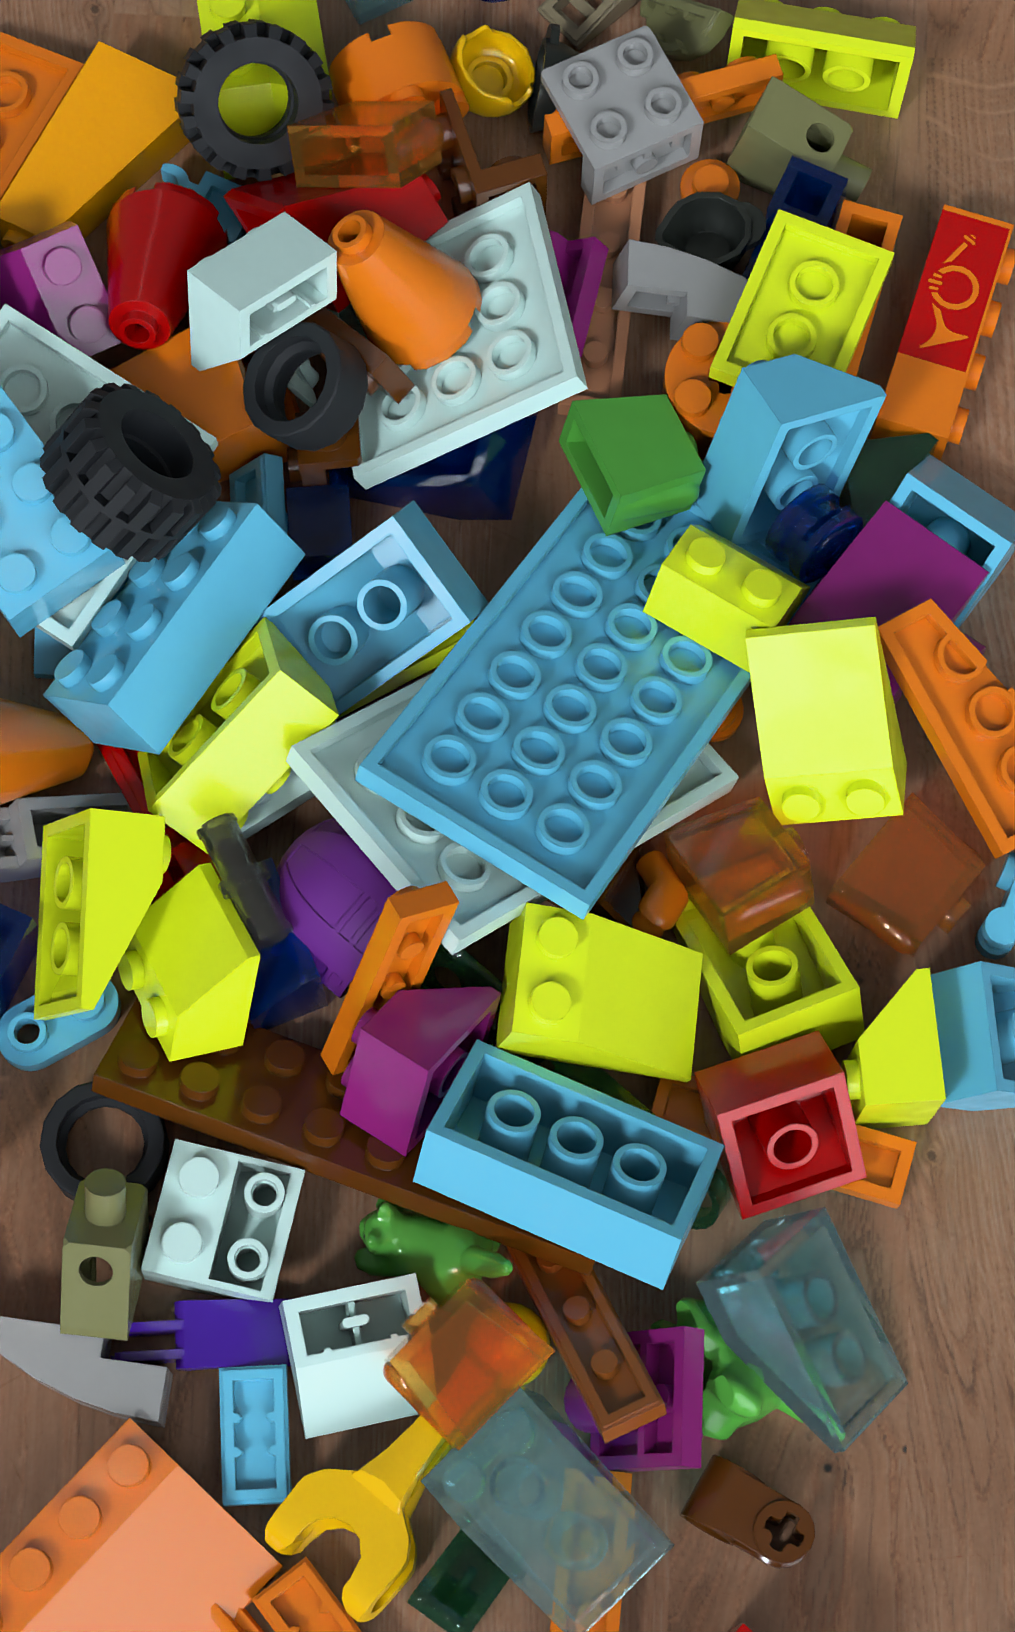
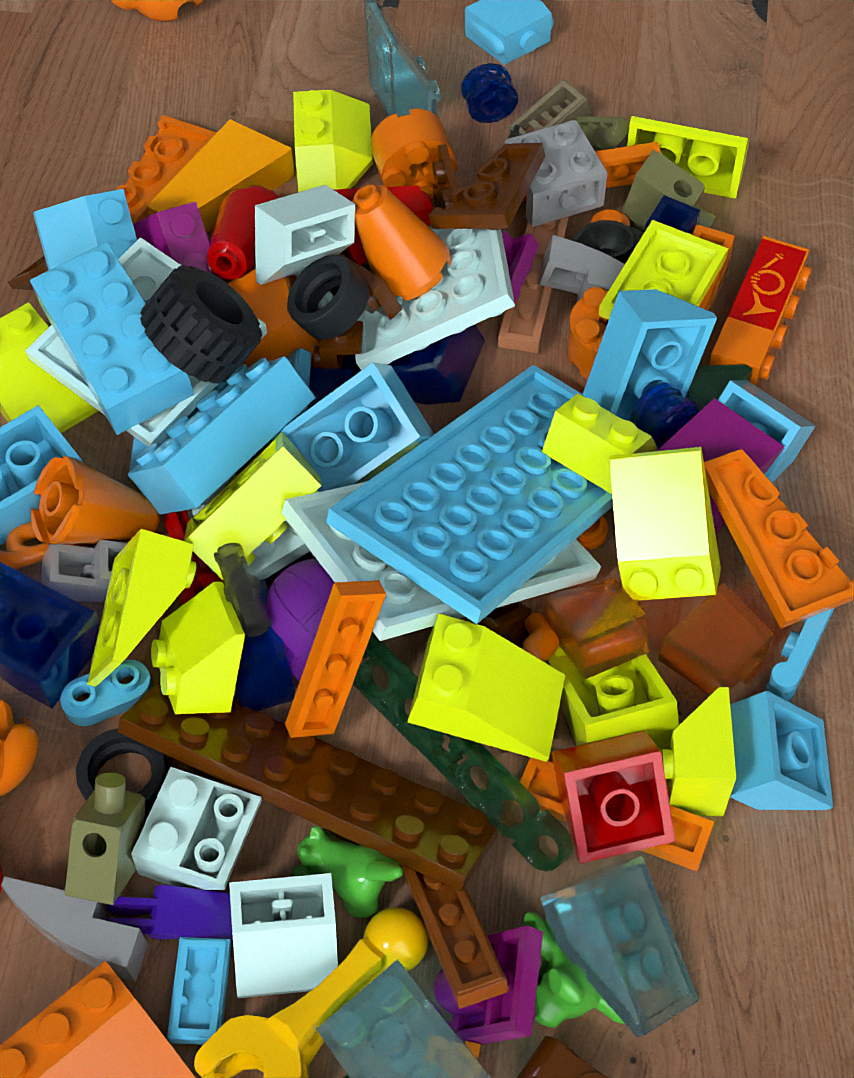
camera: 10 degrees right, 15 degrees down
black tyre [174,19,334,181] -> none
clear orange torso [287,101,444,188] -> none
magenta slope [340,987,501,1156] -> none
clear orange torso [383,1277,556,1451] -> none
medium azure brick [413,1039,725,1290] -> none
yellow hair [450,25,535,117] -> none
bright green torso [559,394,706,536] -> none
none -> reddish brown wing [428,143,546,230]

